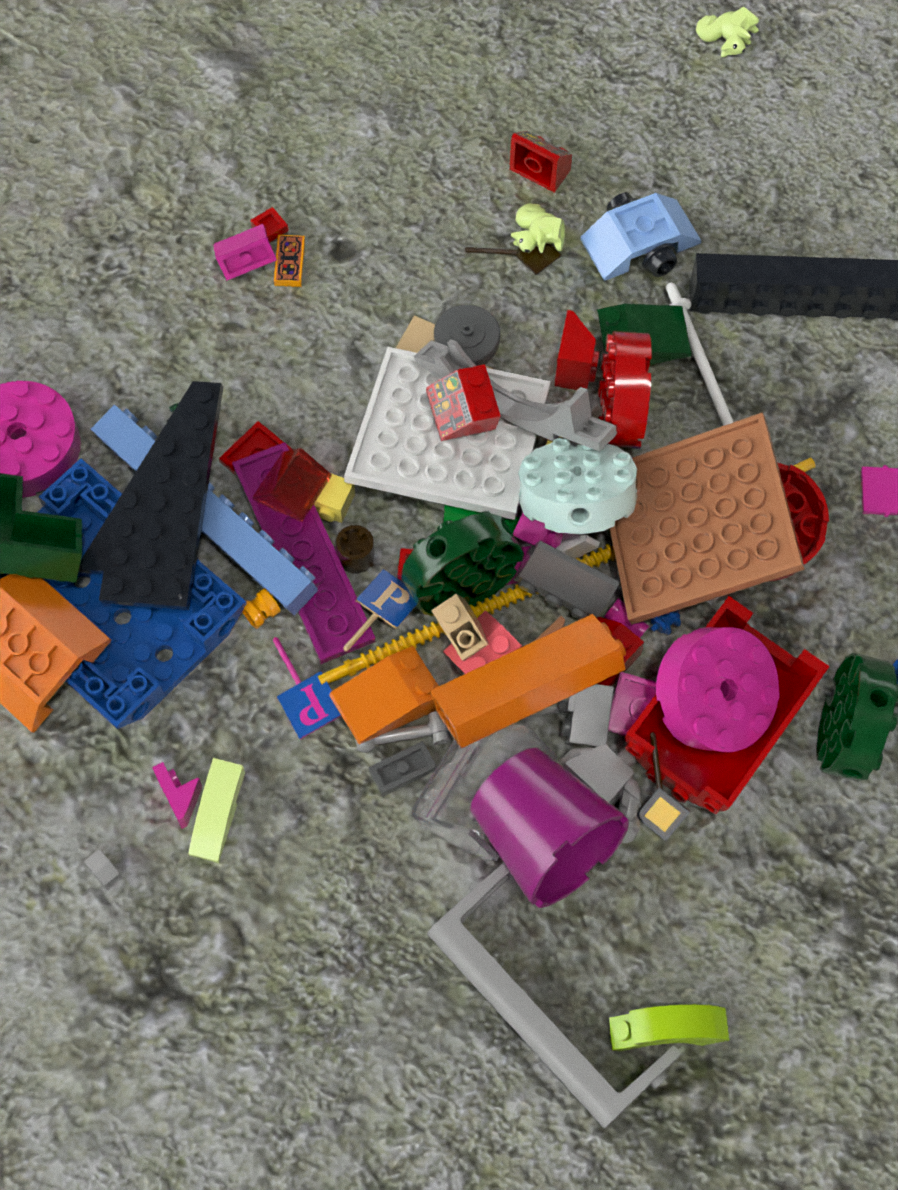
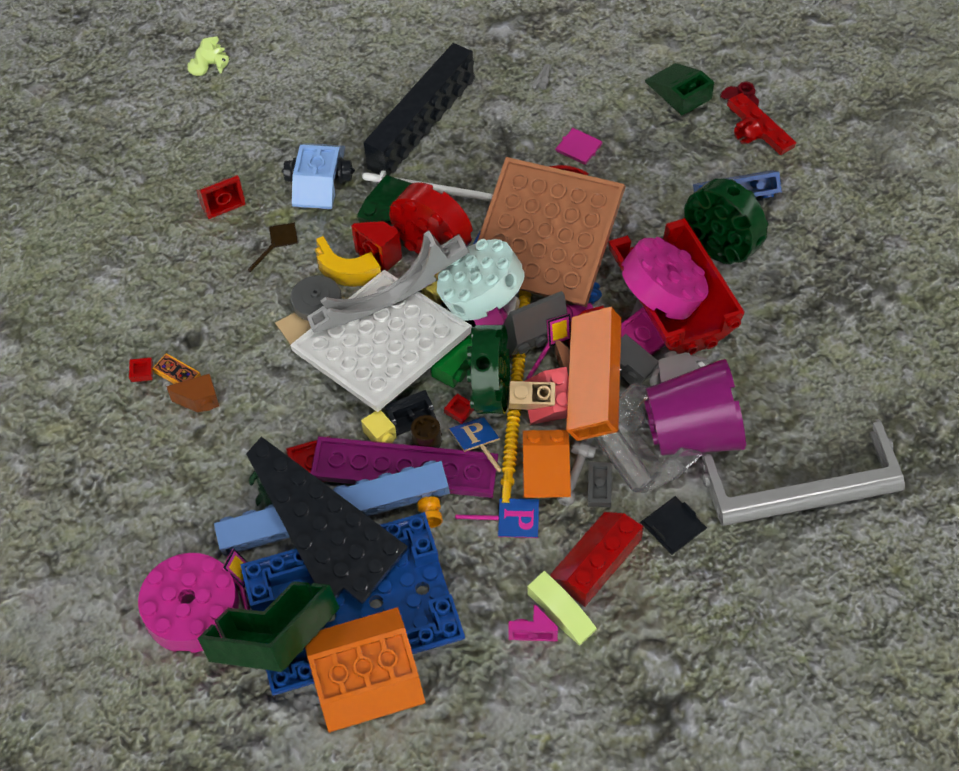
camera: 55 degrees left, 10 degrees down
light grey piece [83,849,122,891] -> none
dark pink panel [213,224,277,281] -> none
clear red slope [252,448,332,522] -> none
red slope [426,364,501,441] -> none
yellowish green animal [511,203,565,253] -> none
lime arch [609,1004,730,1052] -> none
piece [636,732,691,841] -> none
none -> dark orange slope [166,373,219,413]
none -> piece [222,548,250,610]
none -> yellow arch [315,236,381,287]
none -> black hinge [384,390,436,436]
none -> piece [526,313,571,379]
none -> red slope [550,512,643,607]
none -> black piece [640,496,707,555]

